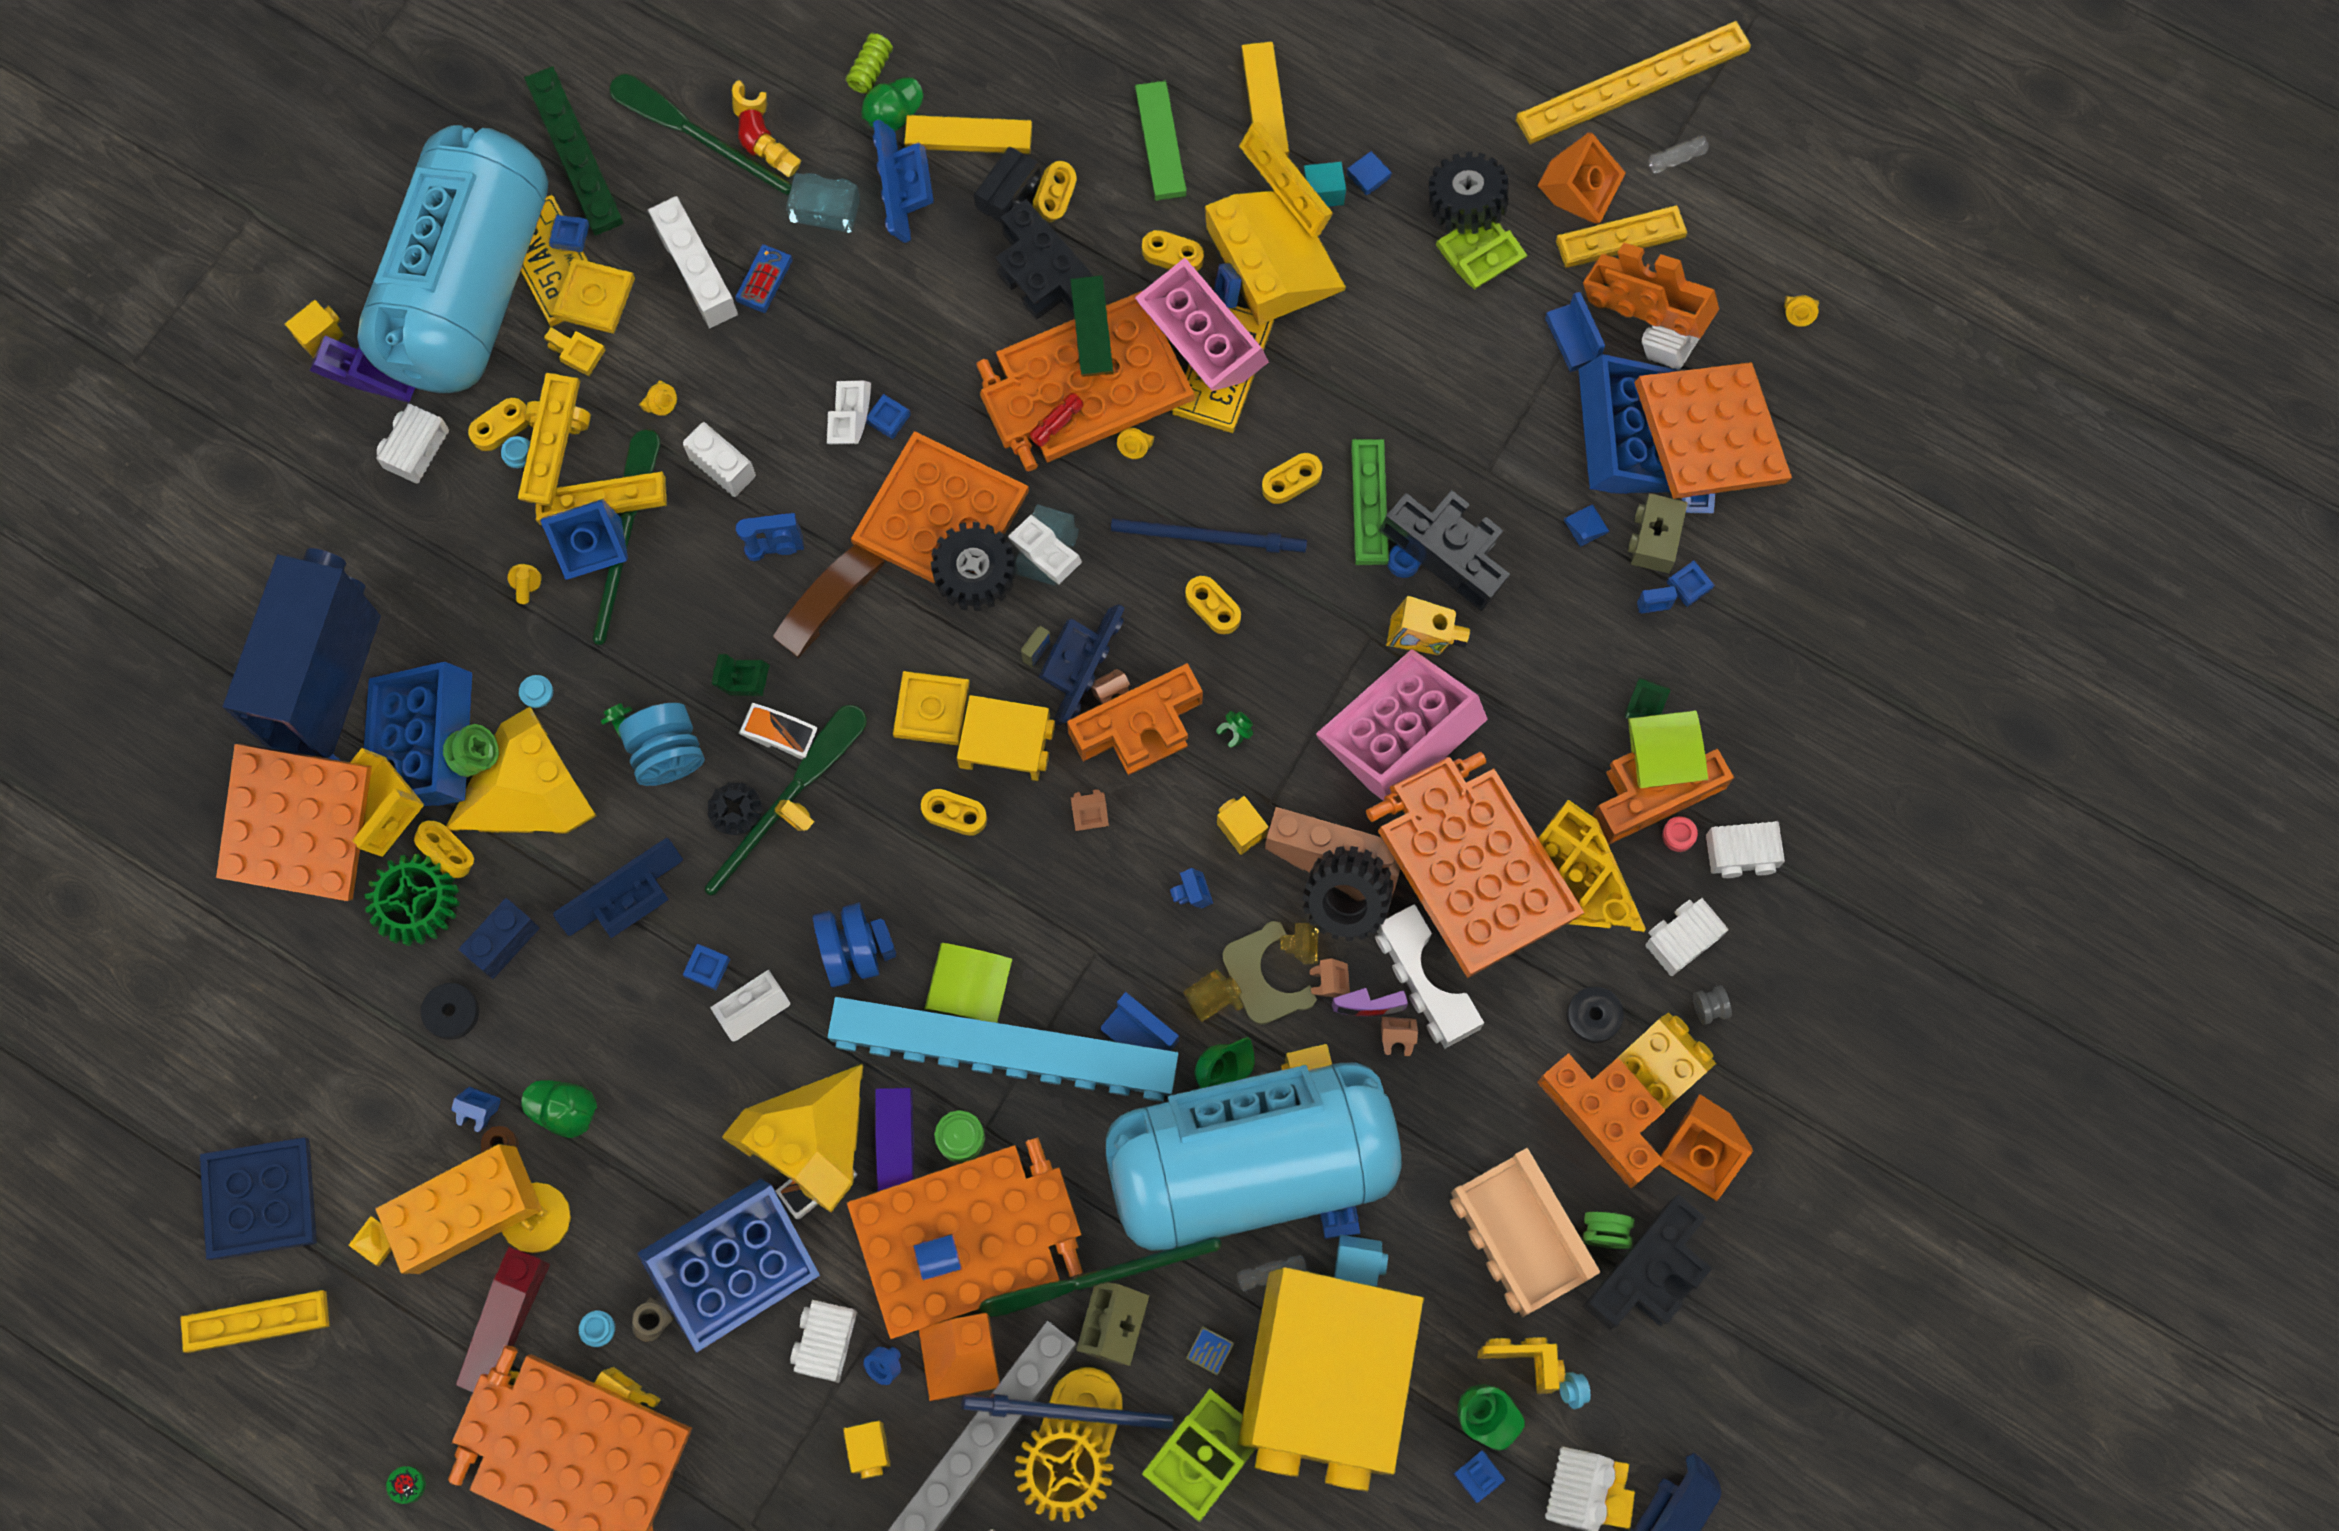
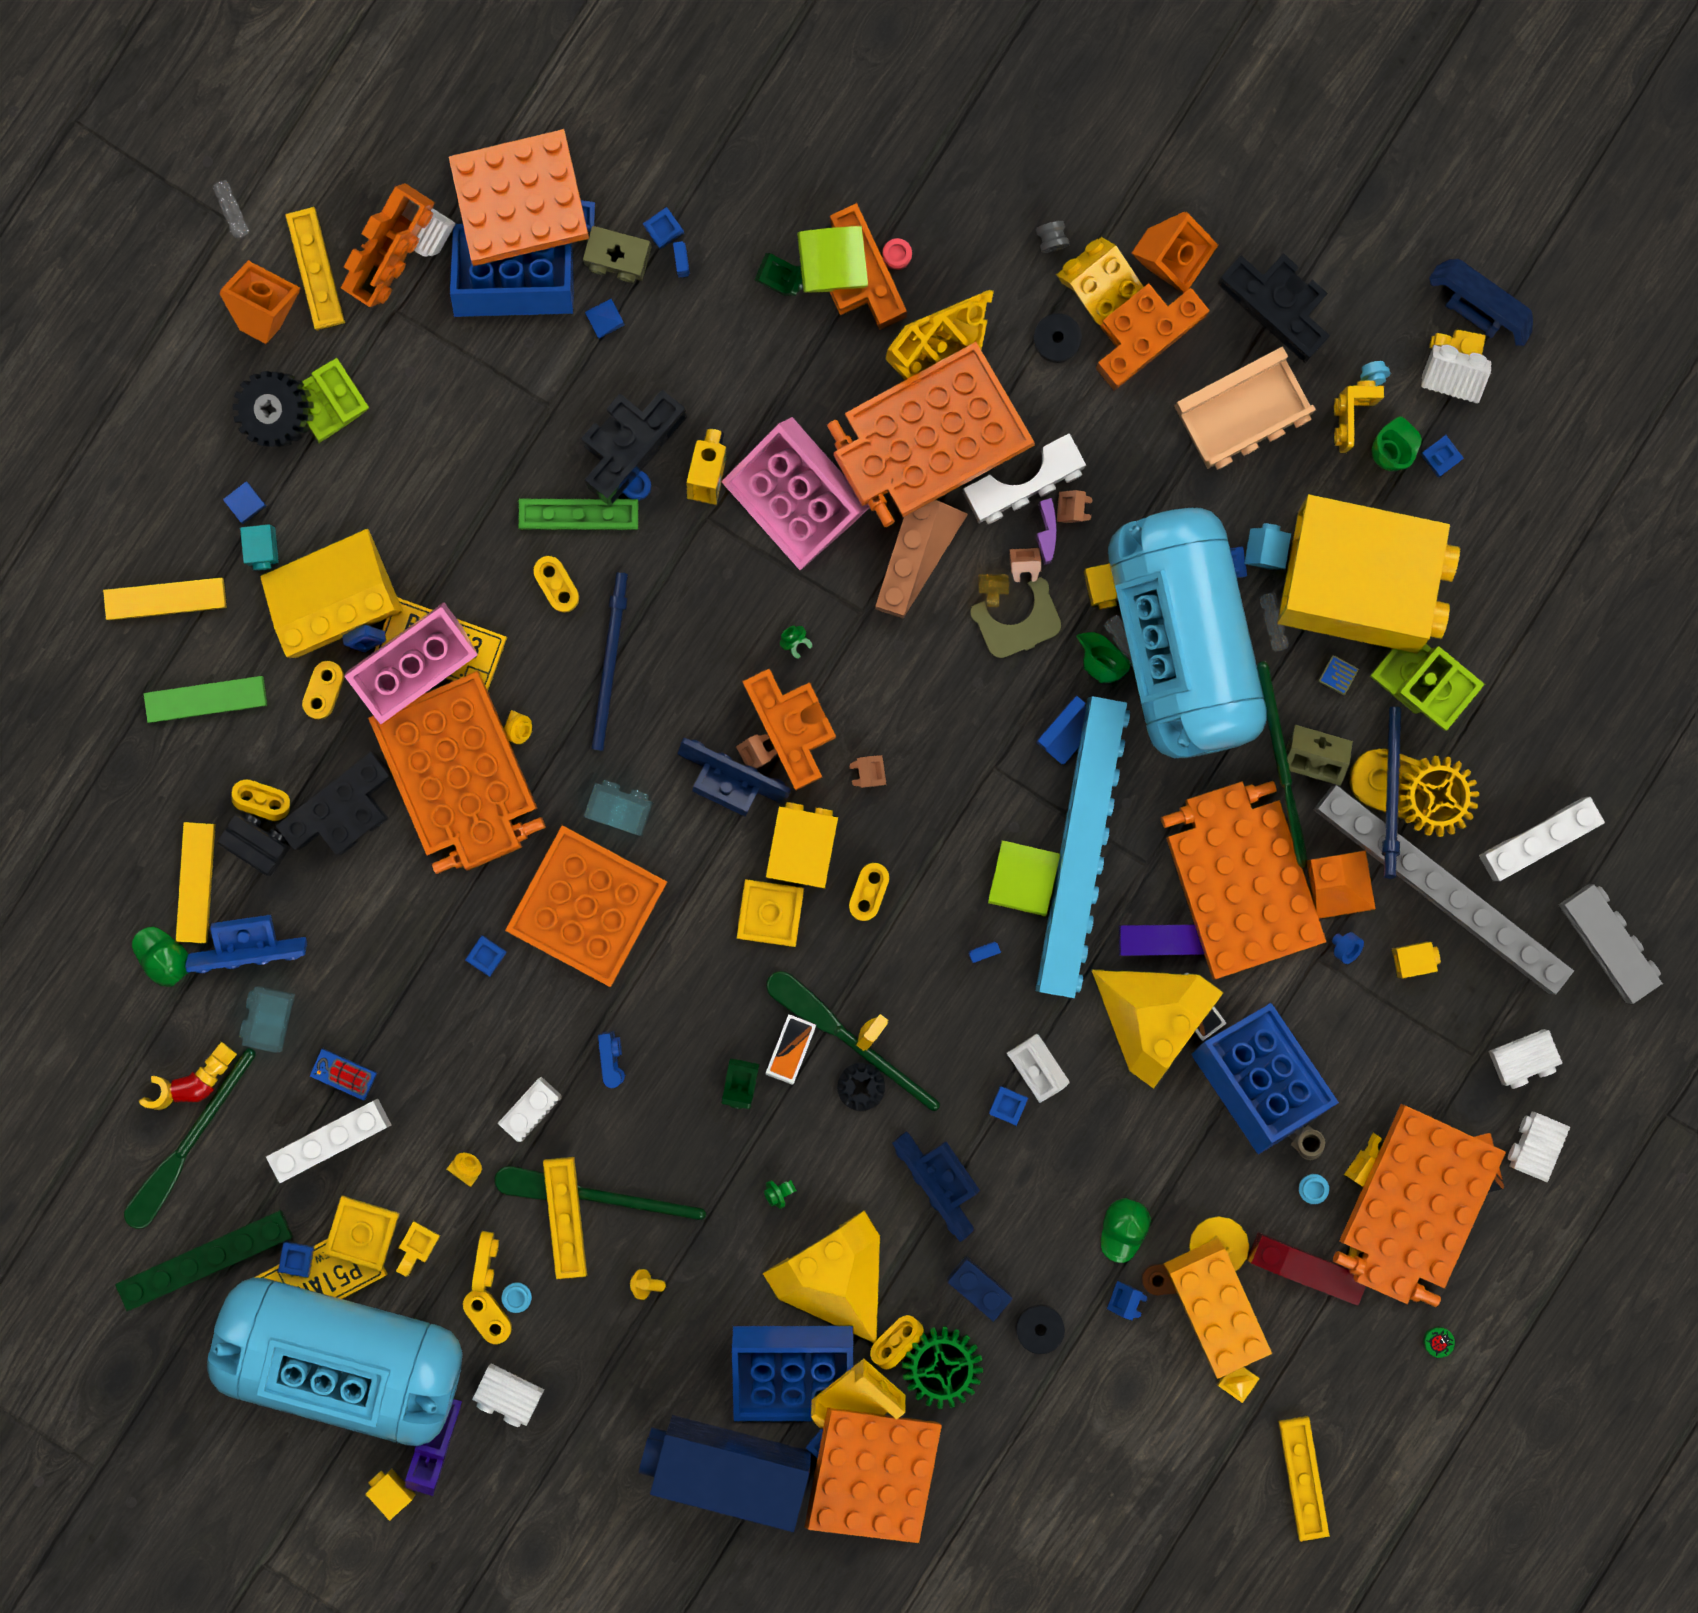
camera: 85 degrees left, 15 degrees up
dark blue plate [200,1137,317,1261] -> none
bright green wheel [443,724,499,777] -> none
yellow tile [518,373,580,506] -> none
medium azure plate [519,675,553,708] -> none
blue slope [540,499,628,580] -> none
dark azure wheel [618,703,705,786] -> none
reddish brown slope [773,544,885,659] -> none
white brick [790,1300,857,1383] -> none
blue wheel [813,902,880,988] -> none
white slope [827,380,871,445] -> none
lime piece [846,34,893,94] -> none
blue piece [914,1235,962,1280] -> none
black wheel [931,522,1016,611] -> none
bright green wheel [935,1110,985,1163] -> none
white slope [1008,515,1082,584] -> none
olive tile [1021,625,1051,668] -> none
red axle [1030,392,1084,447] -> none
dark green tile [1070,275,1114,377] -> none
blue tile [1170,868,1214,908] -> none
clear yellow bracket [1183,969,1243,1022] -> none
yellow plate [1185,576,1241,634] -> none
yellow brick [1217,796,1269,855] -> none
yellow tile [1239,122,1333,237] -> none
black tyre [1302,846,1394,941] -> none
yellow tile [1516,21,1751,144] -> none
blue panel [1545,291,1605,372] -> none
bright green wheel [1582,1212,1634,1249] -> none
white brick [1645,898,1729,976] -> none
white brick [1706,821,1785,878] -> none
yellow plate [1784,295,1819,326] -> none

